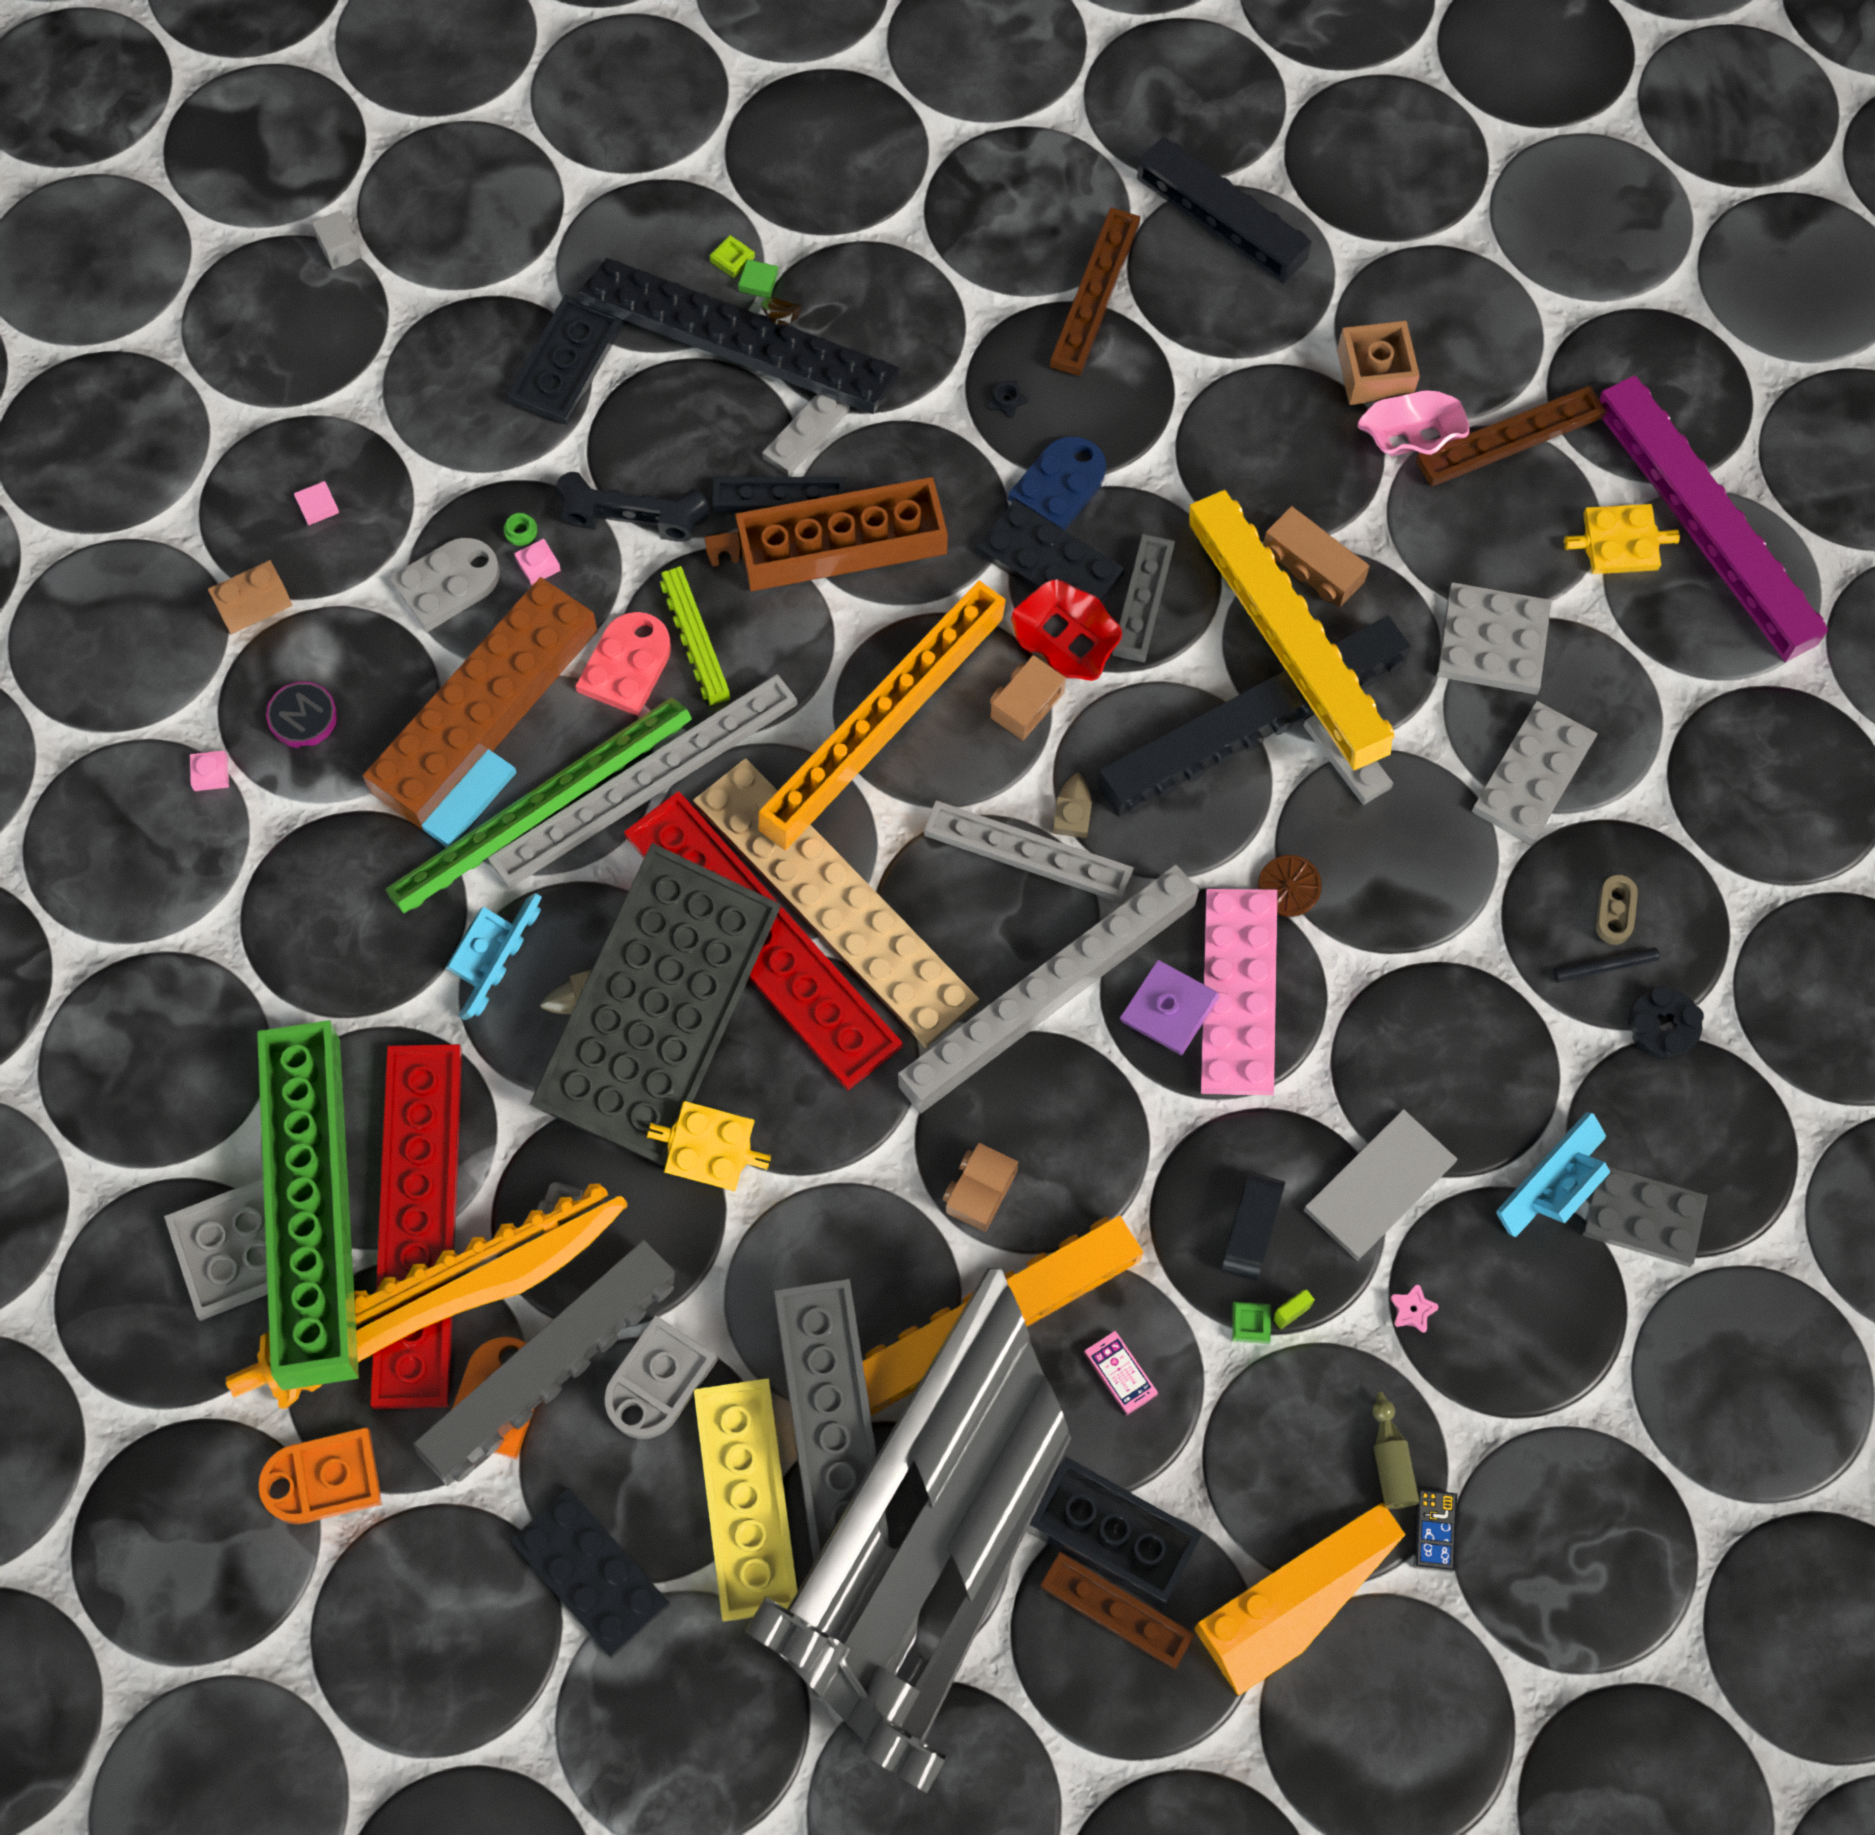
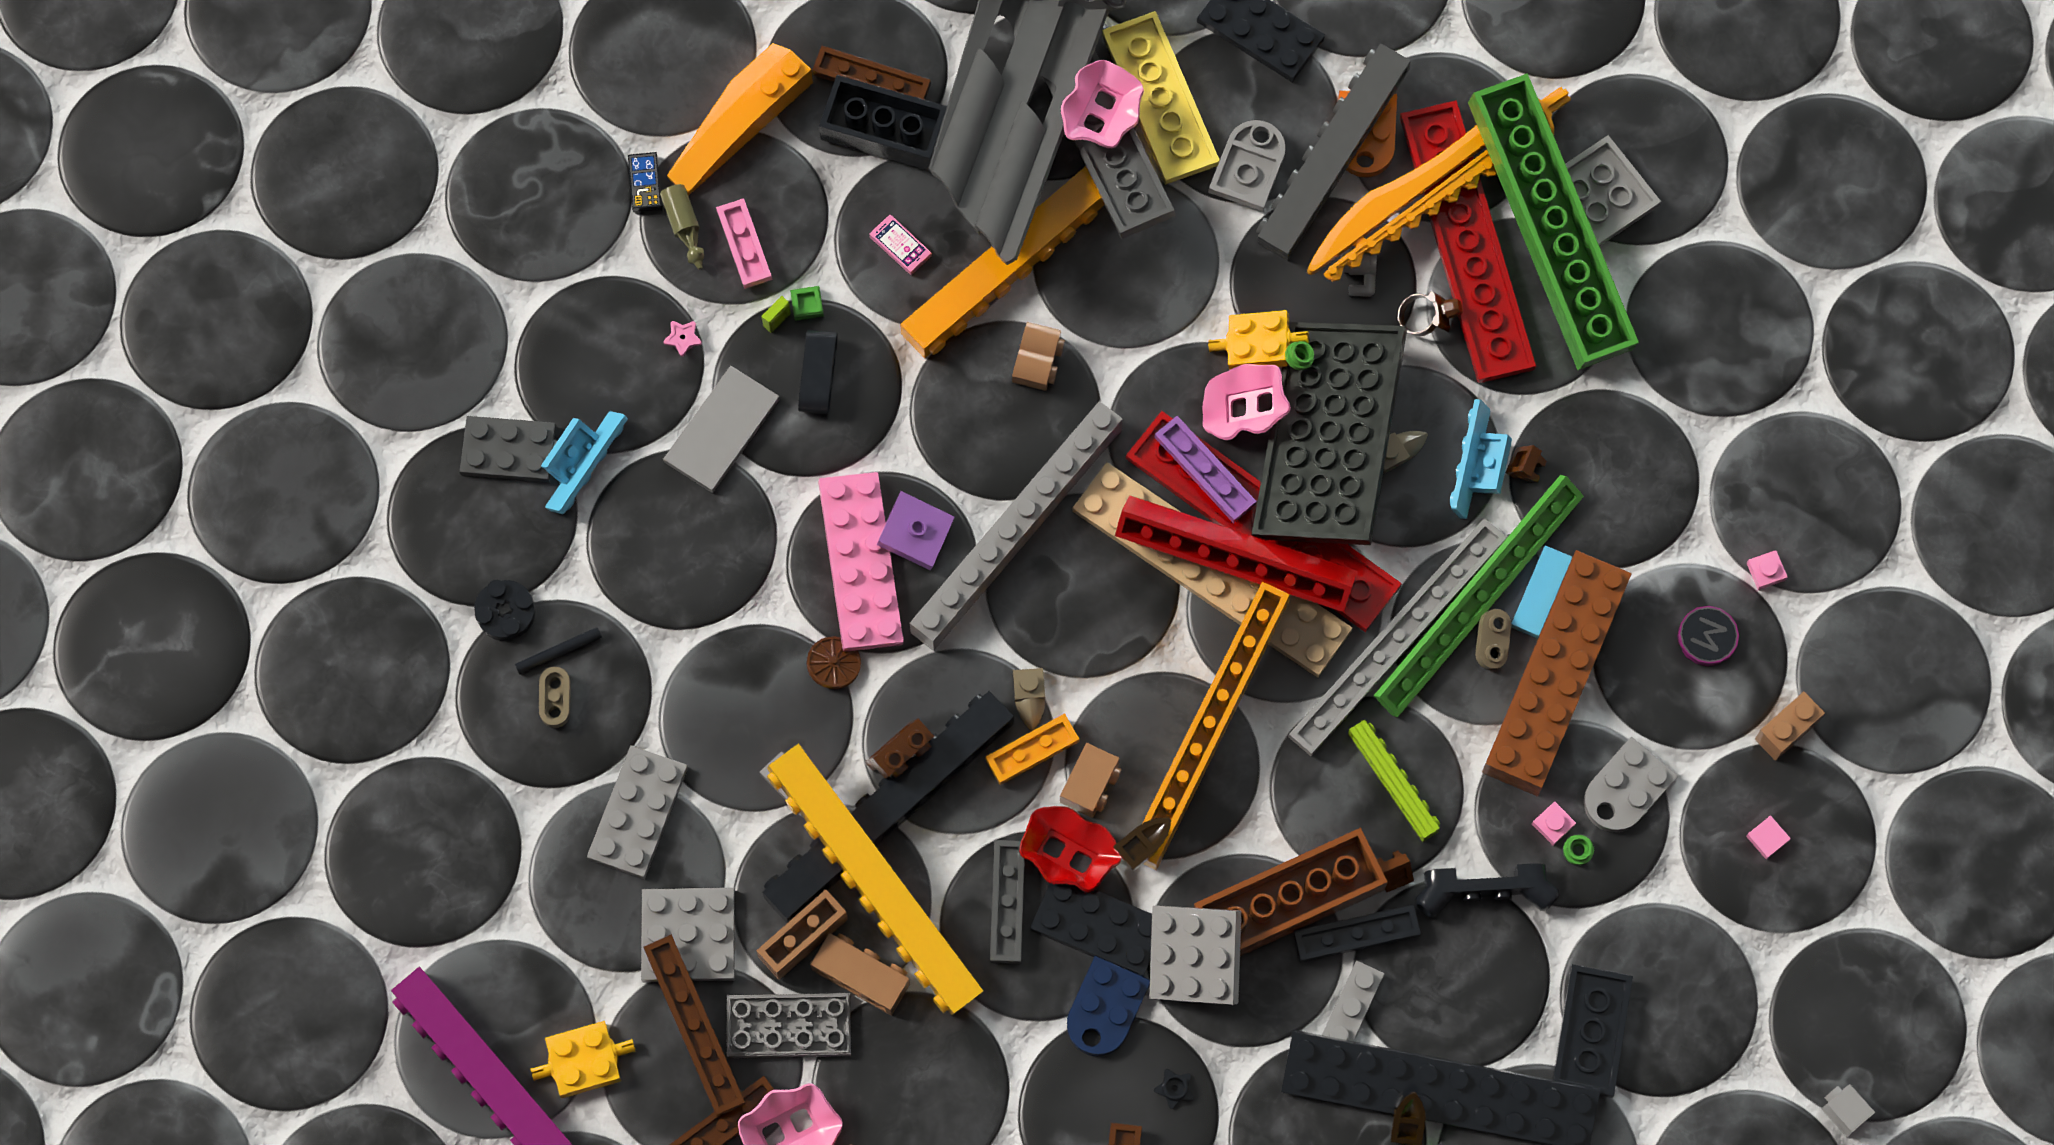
camera: 170 degrees right, 5 degrees up
orange plate [259,1428,383,1524] -> none
coral plate [576,612,671,717] -> none
light grey plate [924,800,1134,903] -> none
none -> reddish brown plate [643,934,746,1117]
none -> bright pink plate [716,198,772,289]
none -> light grey tile [727,993,851,1058]
none -> medium nougat brick [756,890,848,980]
none -> reddish brown plate [865,718,934,778]
none -> light orange plate [985,714,1080,785]
none -> bright pink piece [1061,60,1144,148]
none -> dark brown plate [1113,818,1172,872]
none -> red brick [1115,495,1358,612]
none -> light grey plate [1149,905,1241,1005]
none -> medium lavender plate [1154,416,1257,523]
none -> bright pink piece [1202,364,1291,440]
none -> bright green plate [1285,341,1314,370]
none -> reddish brown piece [1398,291,1463,336]
none -> dark tan plate [1475,609,1511,670]
none -> reddish brown tile [1505,445,1547,483]

